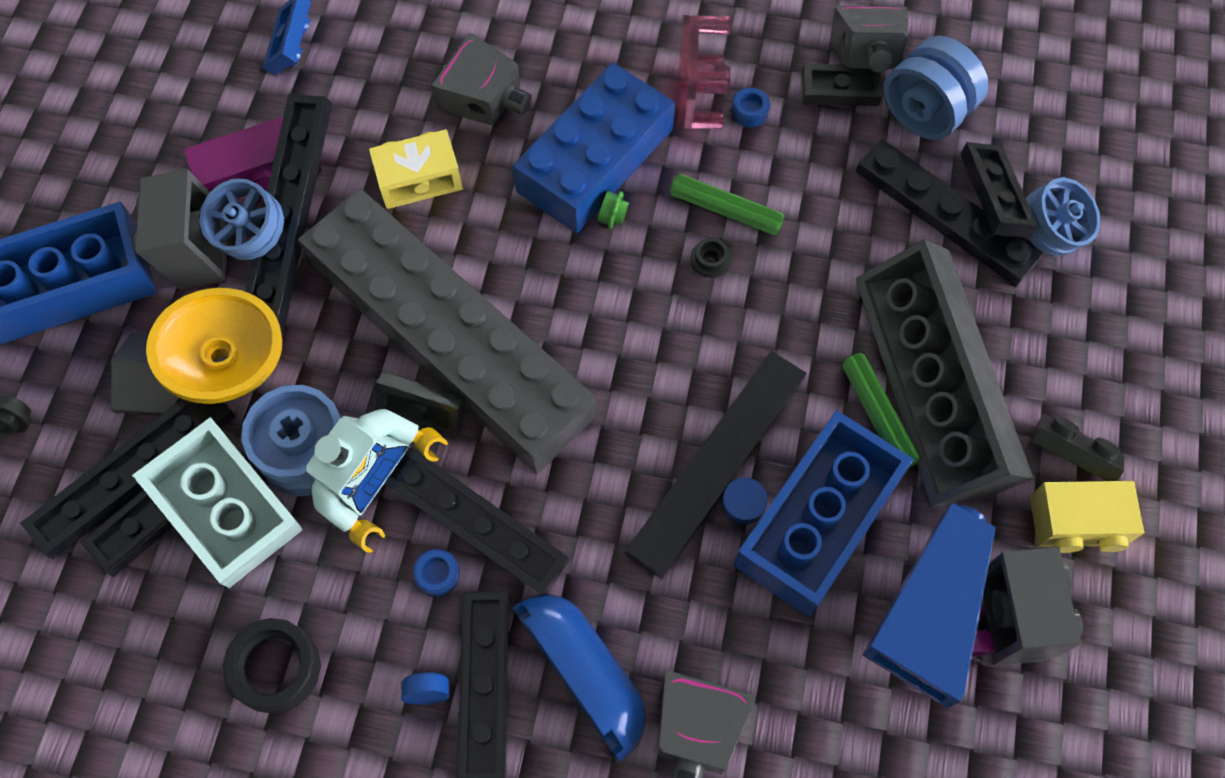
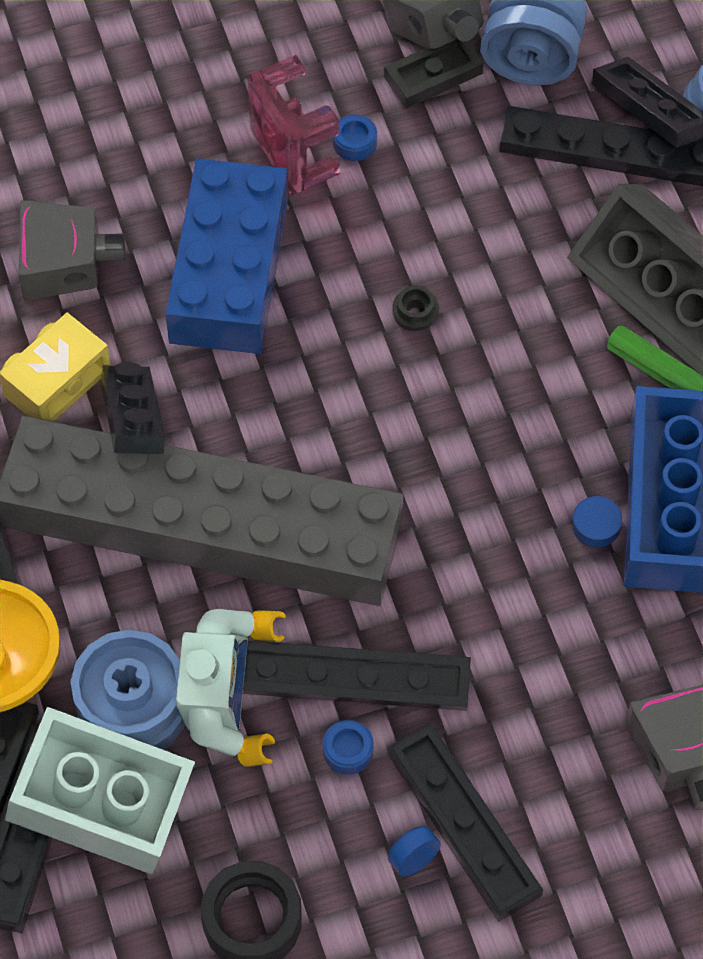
camera: 30 degrees left, 5 degrees down
pearl dark grey plate [376,372,464,439] -> none
blue brick [512,594,646,762] -> none
bright green plate [598,191,629,229] -> none
black tile [625,350,807,580] -> none
bright green axle [670,174,784,235] -> none
none -> black plate [101,362,165,454]

